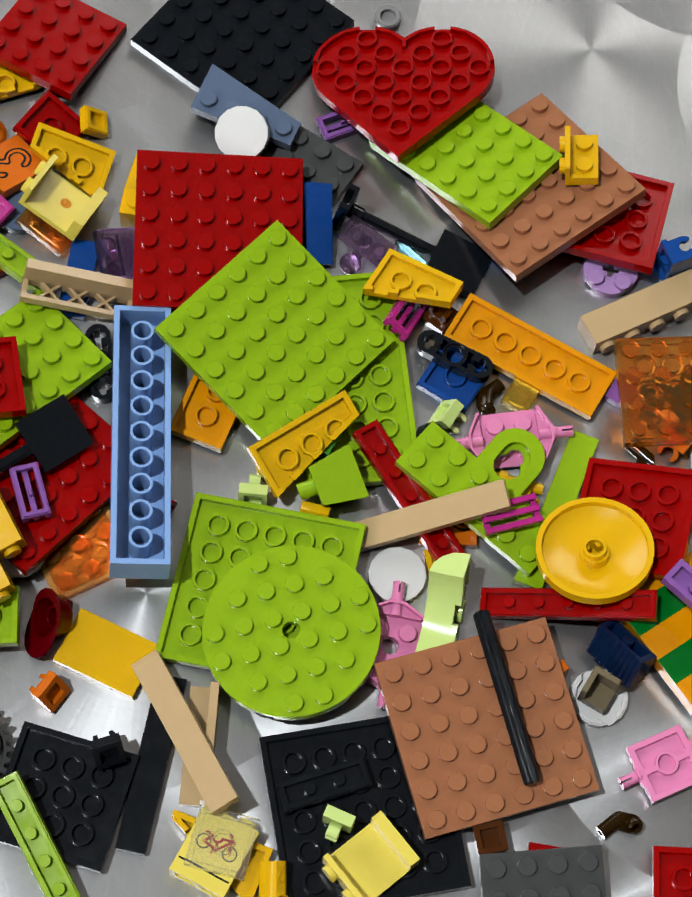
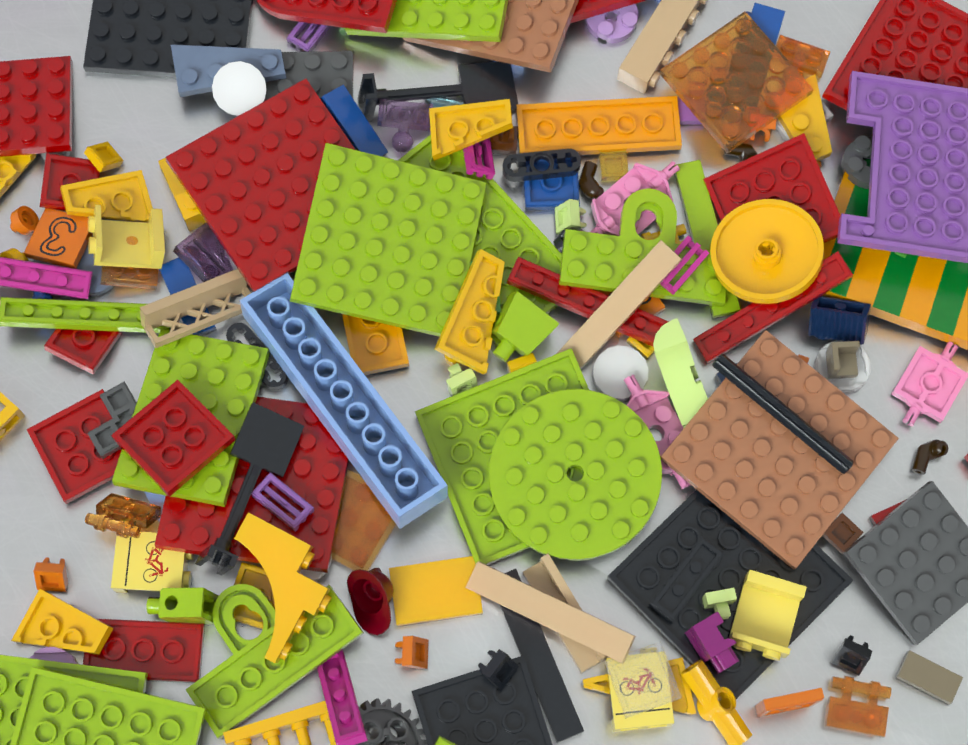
camera: 30 degrees left, 5 degrees up
none -> magenta hips [685,612,739,674]

